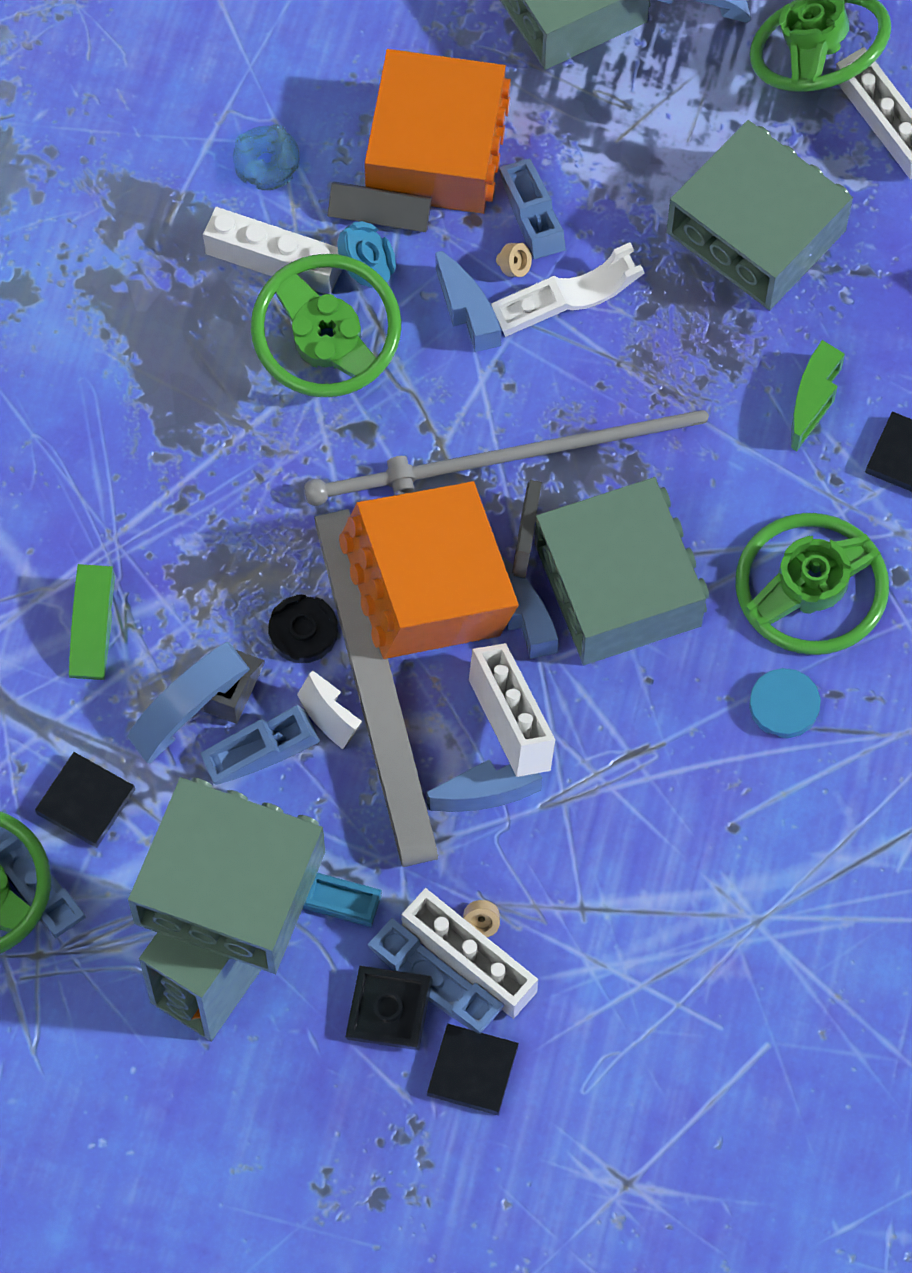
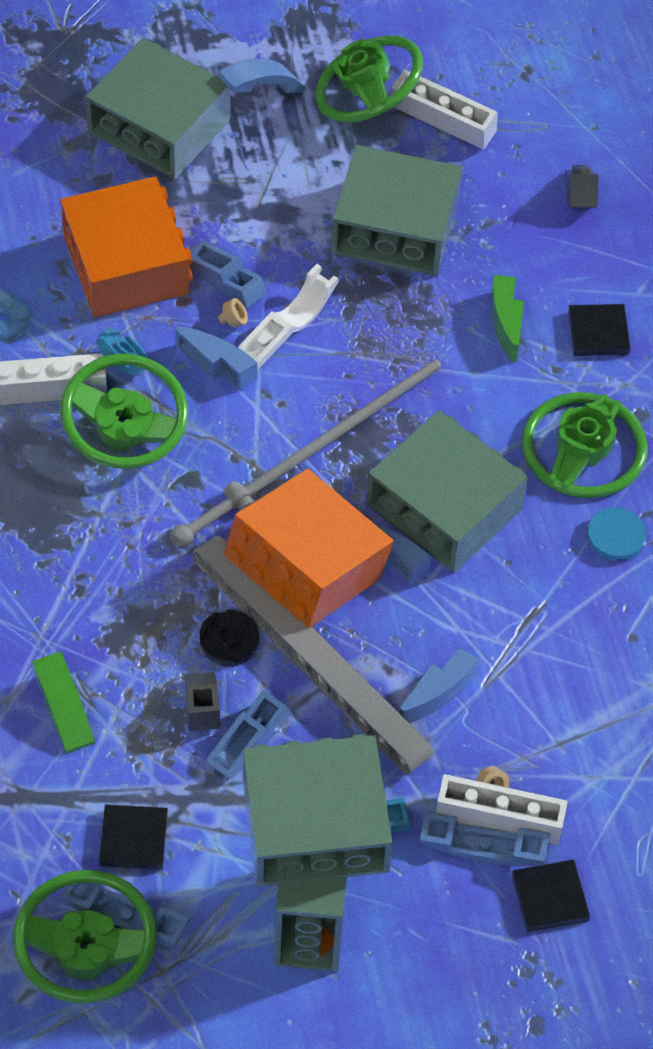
camera: 30 degrees left, 10 degrees down
medium blue slope [127,642,250,764] -> none
white slope [297,671,362,749] -> none
dark grey tile [327,181,432,232] -> none
black tile [345,966,433,1050] -> none
white brick [469,643,555,777] -> none
dark grey tile [512,480,542,578] -> none

